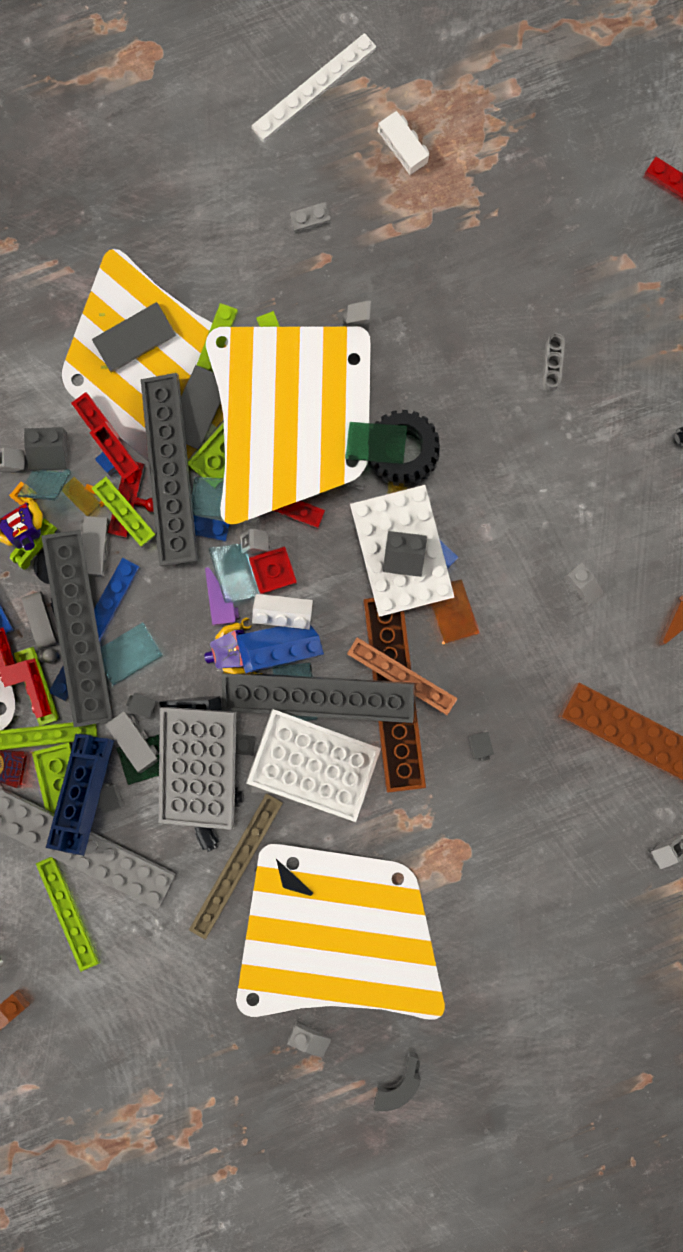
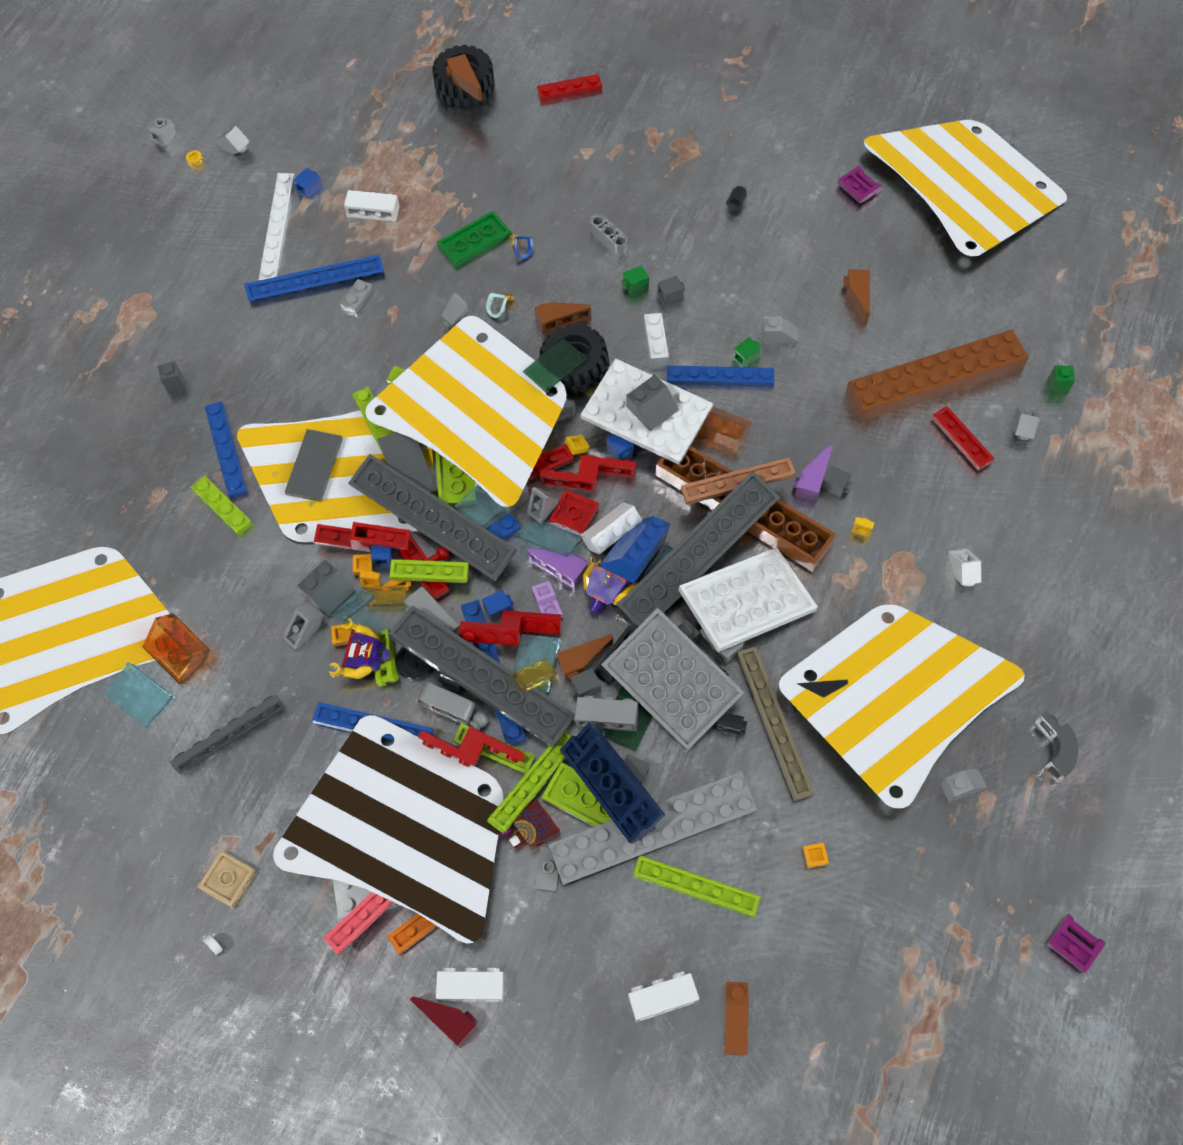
camera: 45 degrees left, 20 degrees down
none -> dark grey brick [158,361,184,392]
none -> lime plate [191,475,253,536]
none -> blue plate [204,401,248,499]
none -> blue plate [244,254,384,301]
none -> blue brick [293,168,322,199]
none -> light orange plate [352,554,373,575]
none -> light orange plate [359,571,382,590]
none -> black tyre [432,45,495,107]
none -> green tile [437,211,512,268]
none -> dark orange slope [445,54,482,101]
none -> red bracket [459,610,561,646]
none -> blue brick [482,590,514,622]
none -> light aqua piece [486,293,514,318]
none -> blue piece [510,235,533,259]
none -> clear yellow plate [513,658,557,691]
none -> lavender slope [531,581,563,619]
none -> dark orange slope [534,302,591,334]
none -> red bracket [540,455,636,492]
none -> dark orange slope [556,634,613,681]
none -> yellow plate [565,435,590,455]
none -> blue brick [607,434,634,460]
none -> green brick [621,265,649,295]
none -> white brick [644,313,669,371]
none -> dark grey brick [657,276,685,306]
none -> blue plate [667,365,774,387]
none -> green brick [732,337,762,367]
none -> medium lavender slope [793,445,833,501]
none -> light orange plate [802,843,829,869]
none -> yellow plate [851,517,875,537]
none -> red plate [932,406,995,471]
none -> white slope [948,548,981,586]
none -> magenta plate [1046,914,1106,973]

